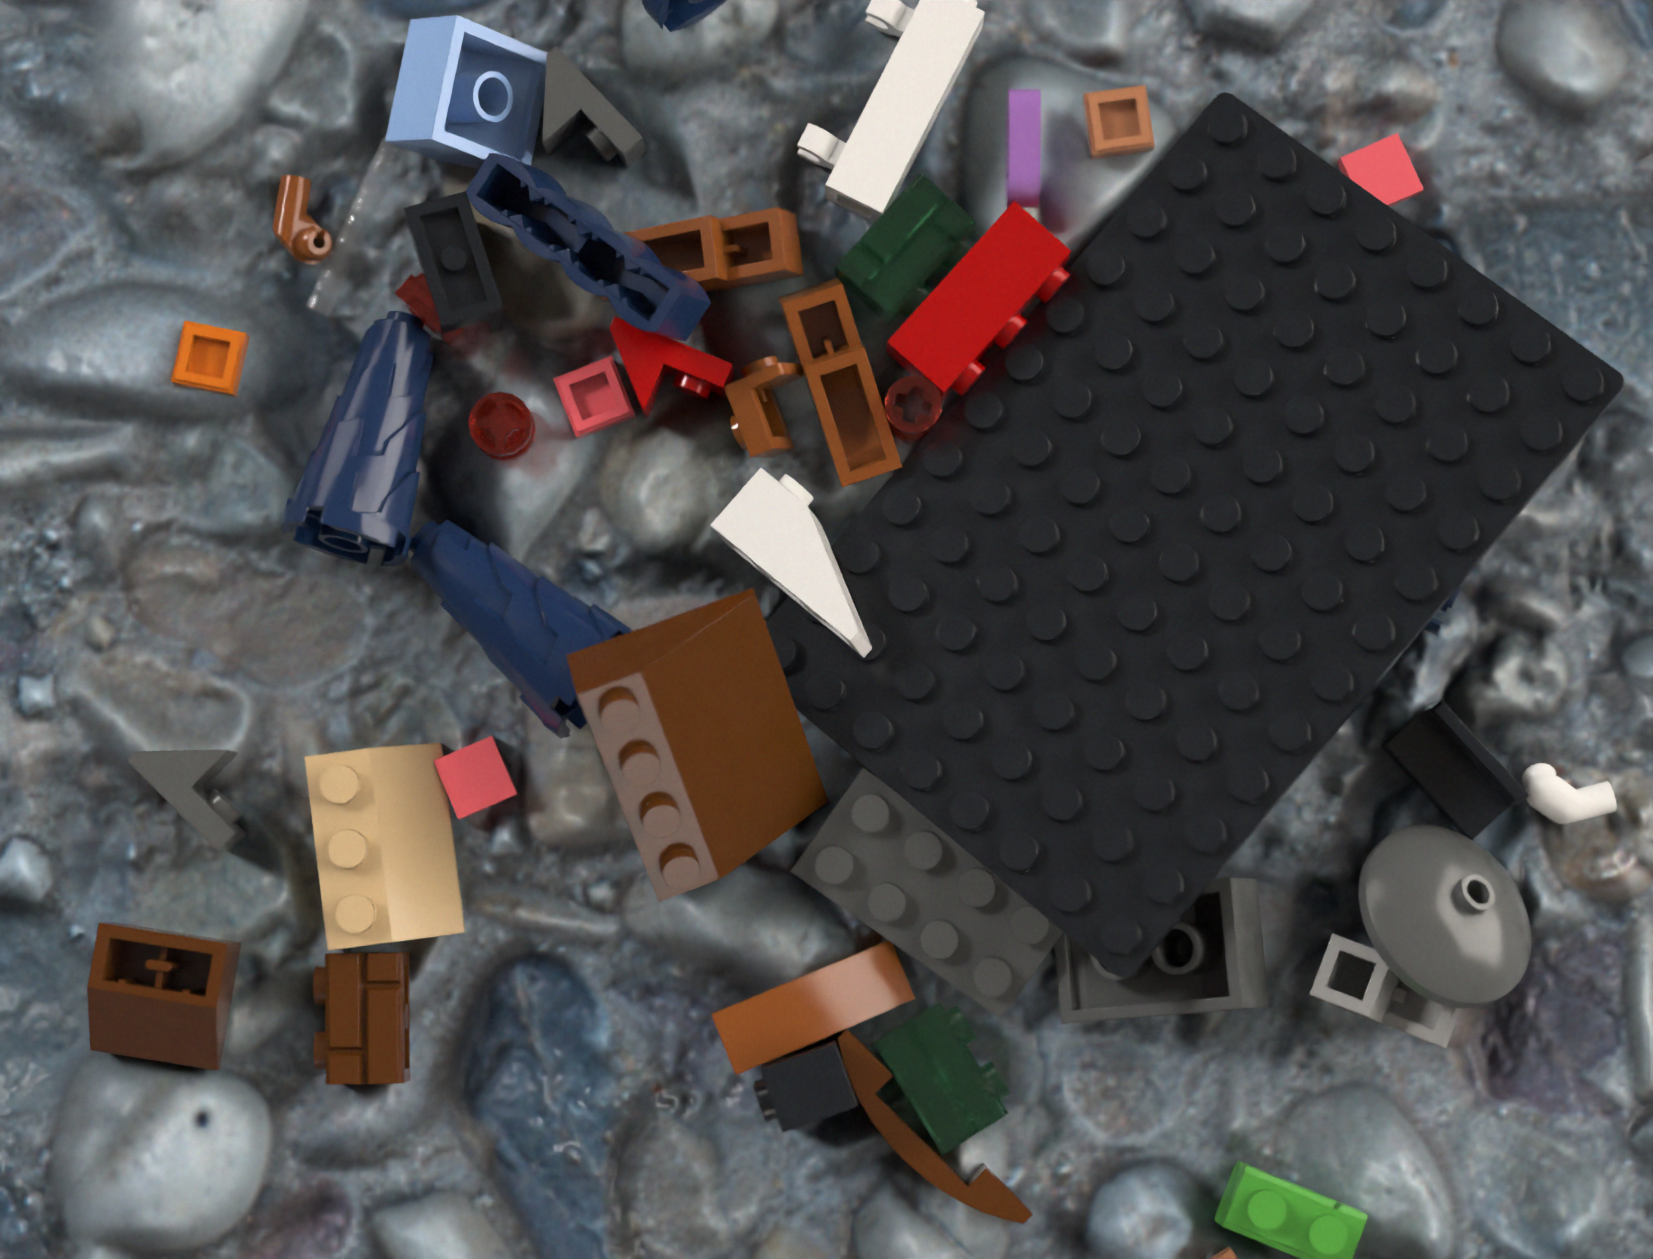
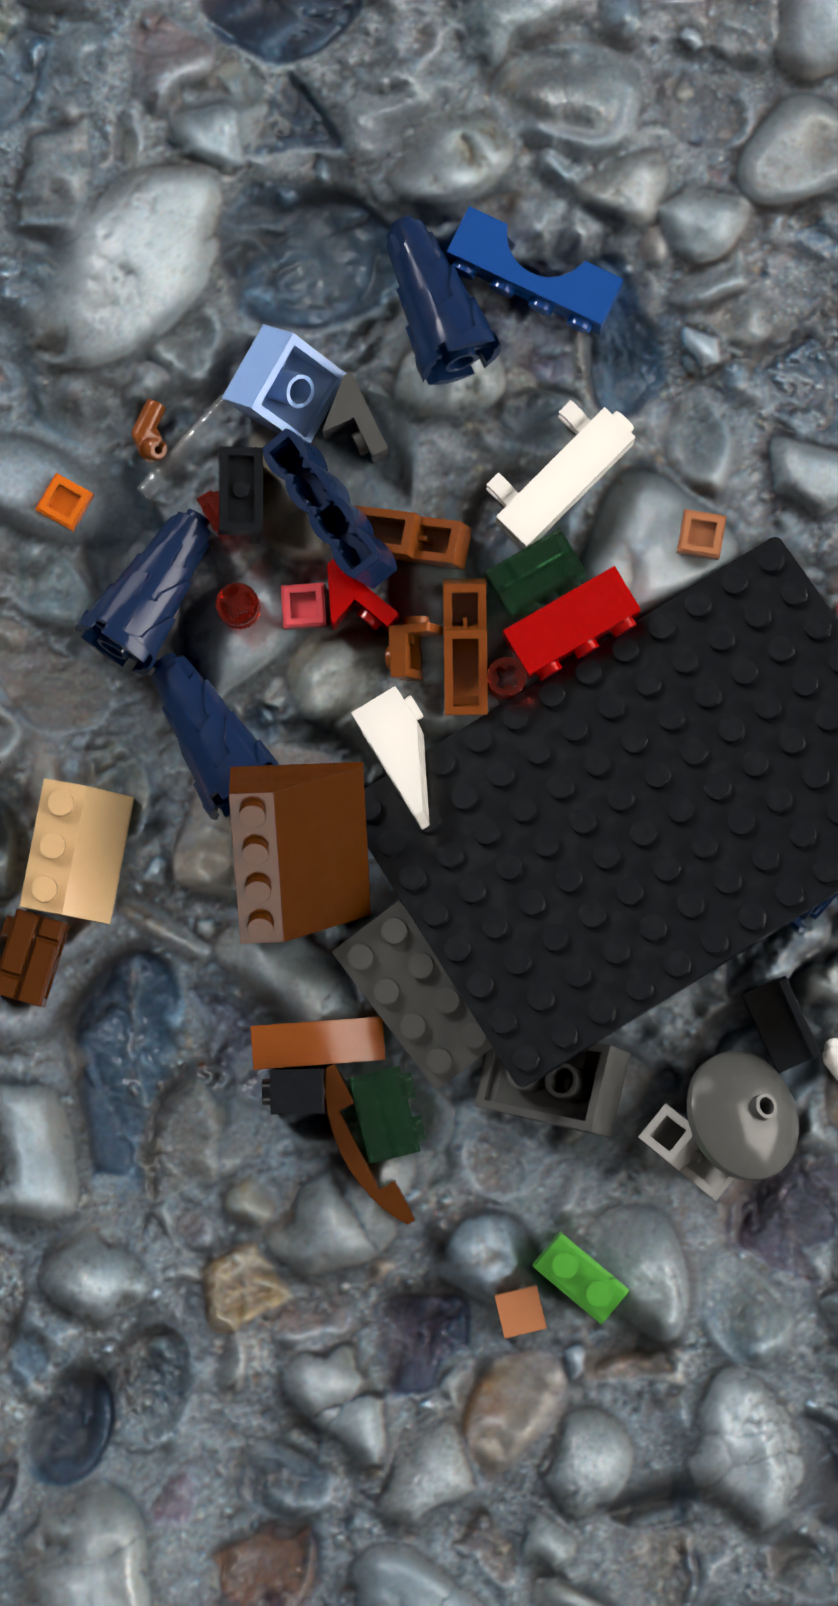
camera: 25 degrees right, 0 degrees up
coral tile [434,735,519,820] -> none
medium lavender beam [1006,89,1041,208] -> none

